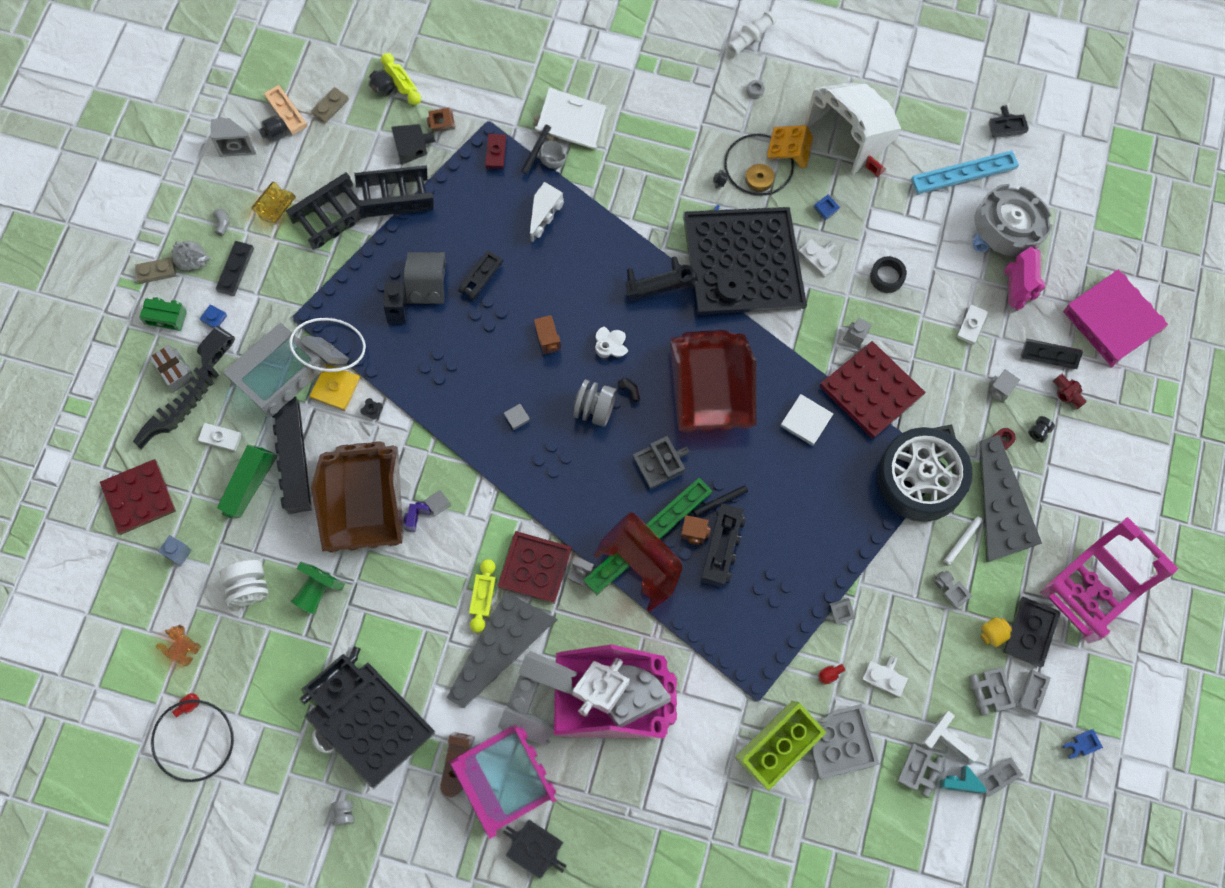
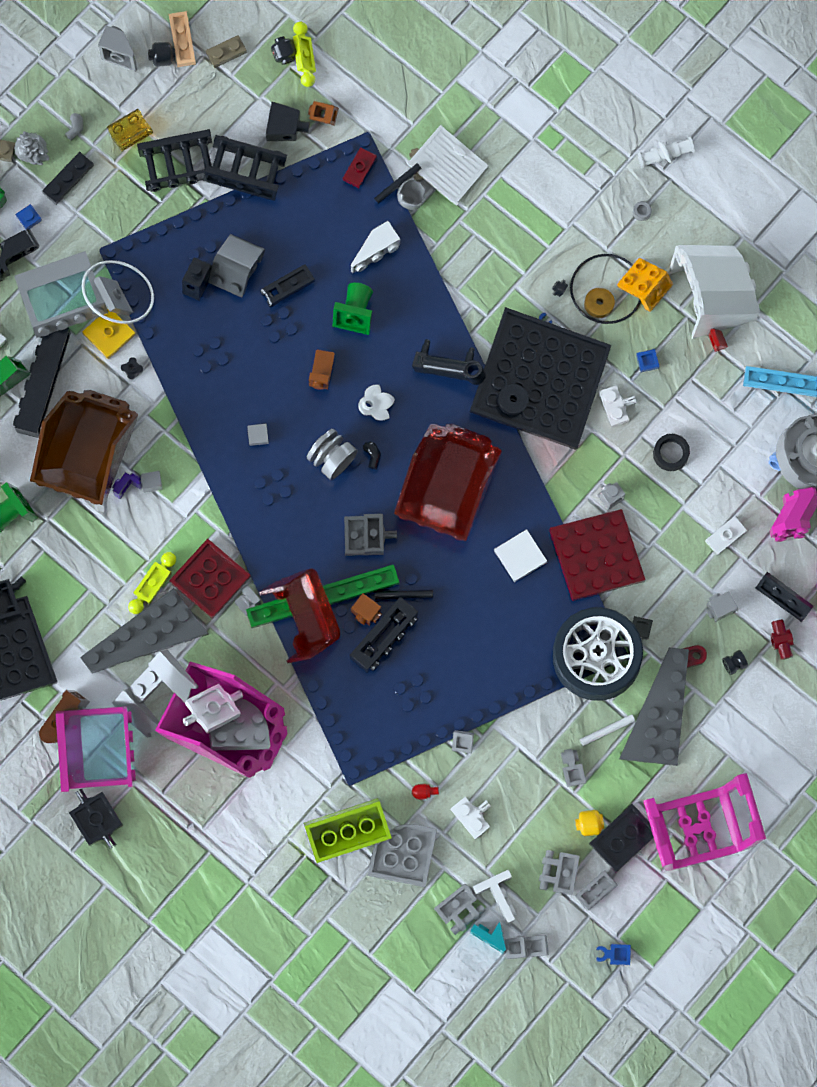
camera: 25 degrees right, 5 degrees up
none -> green plant [332,283,373,335]

